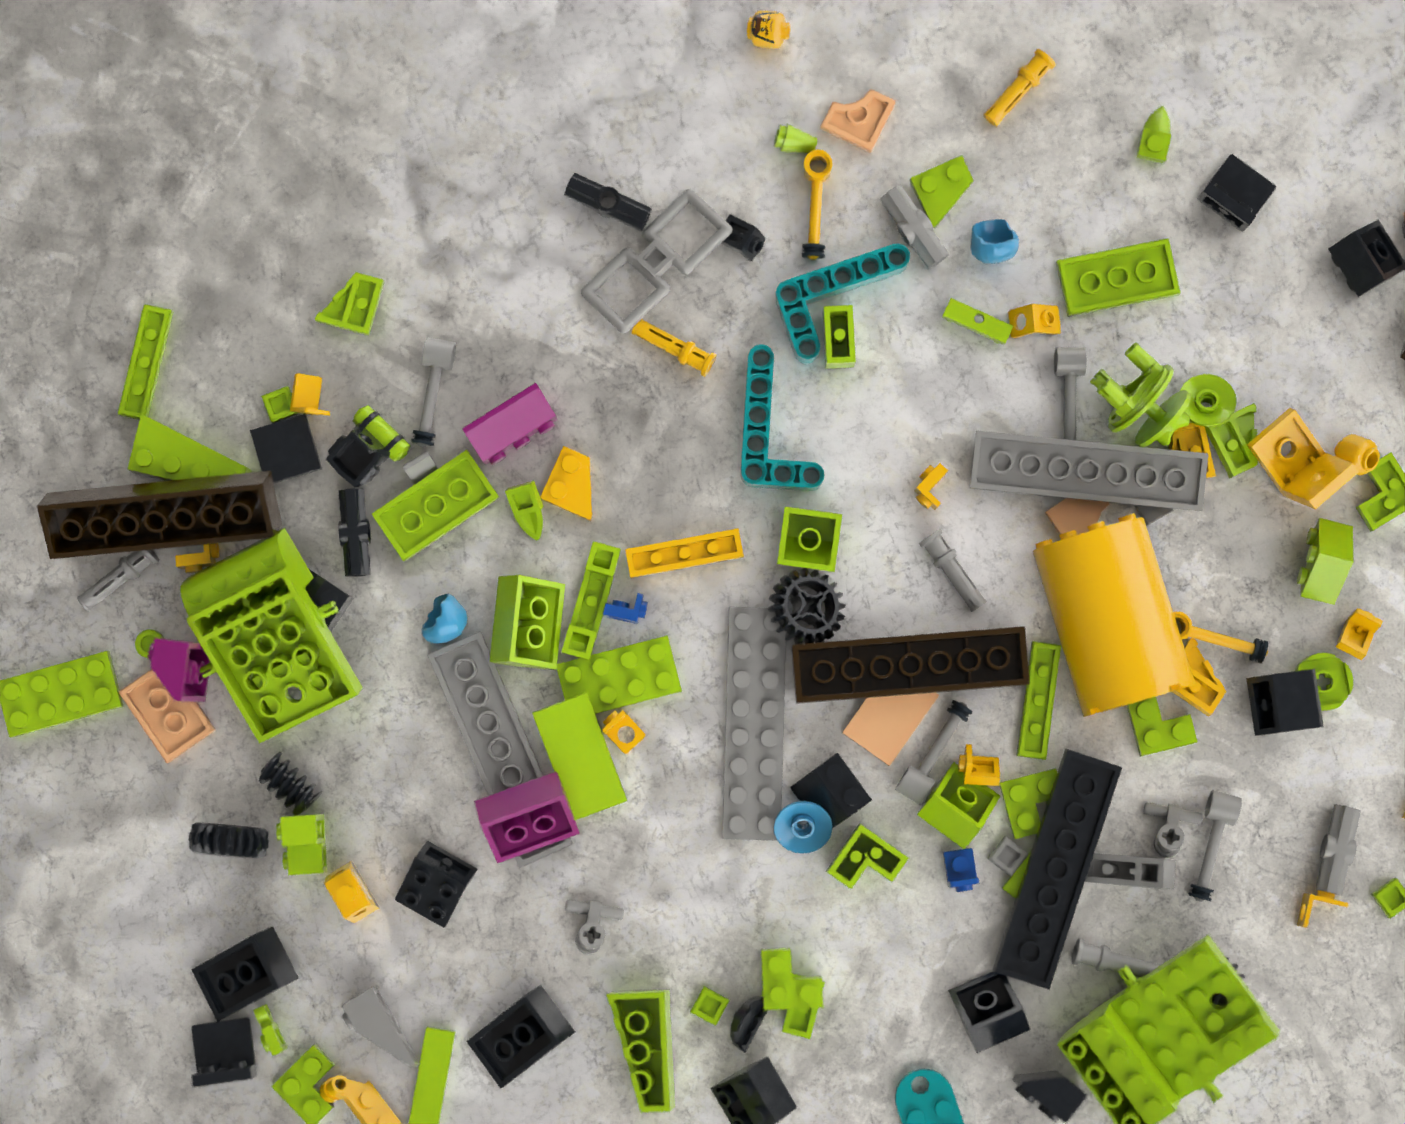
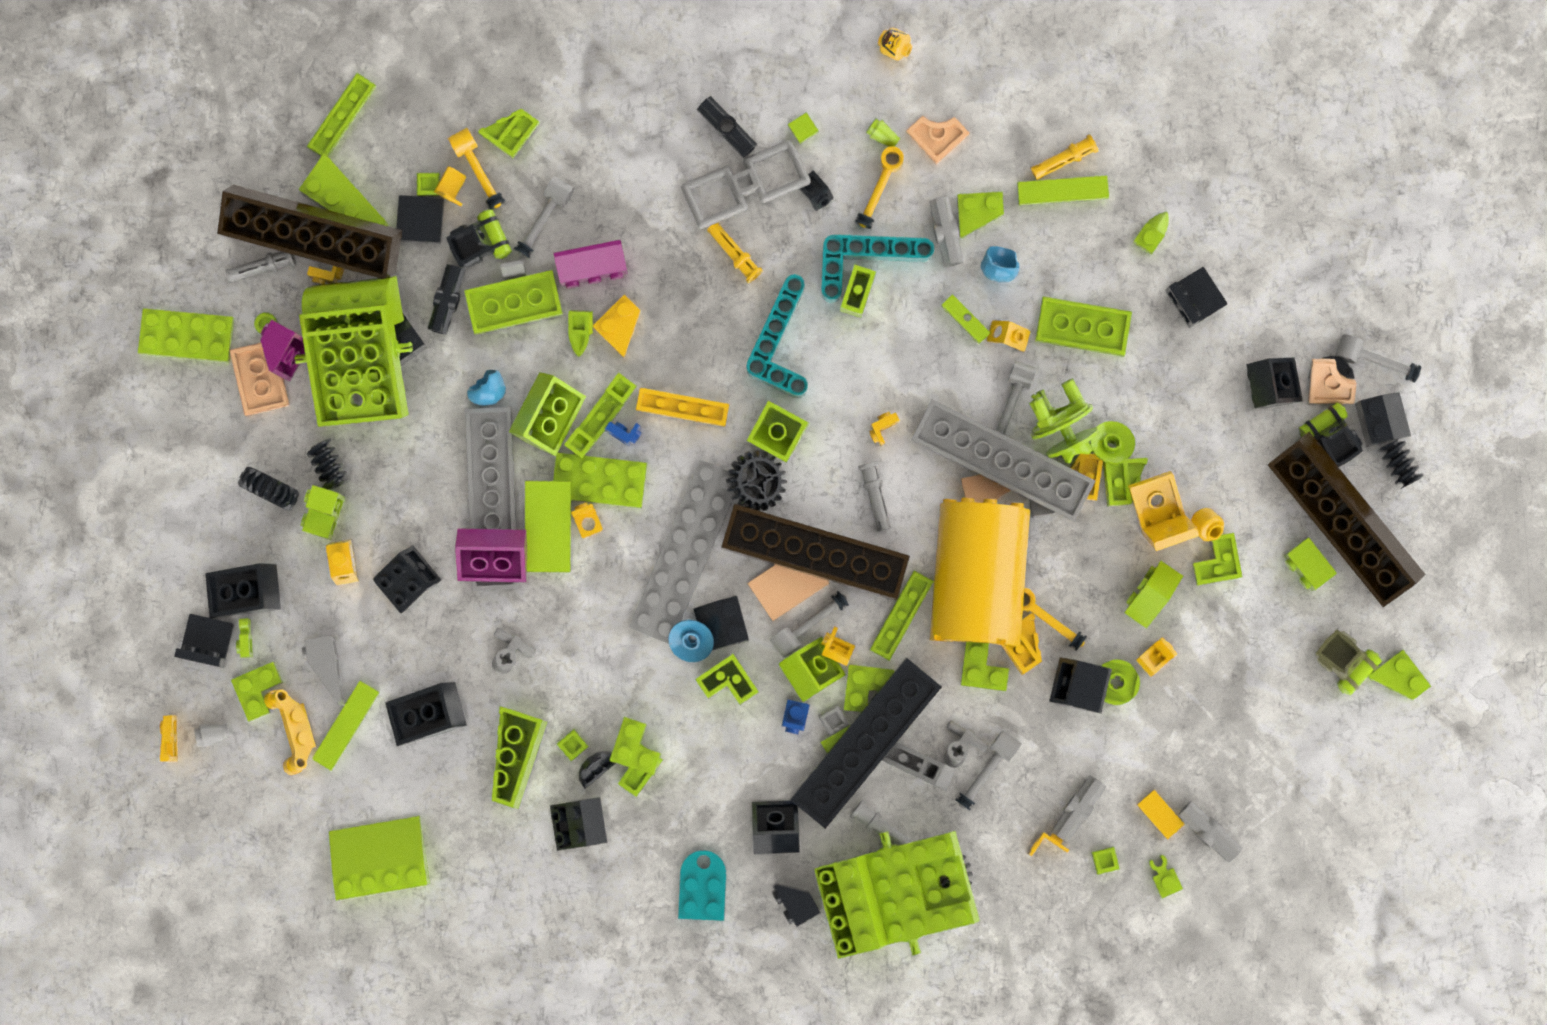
camera: 20 degrees right, 0 degrees up
none -> yellow piece [448,128,505,210]
none -> lime tile [788,112,819,144]
none -> lime tile [1017,175,1109,206]

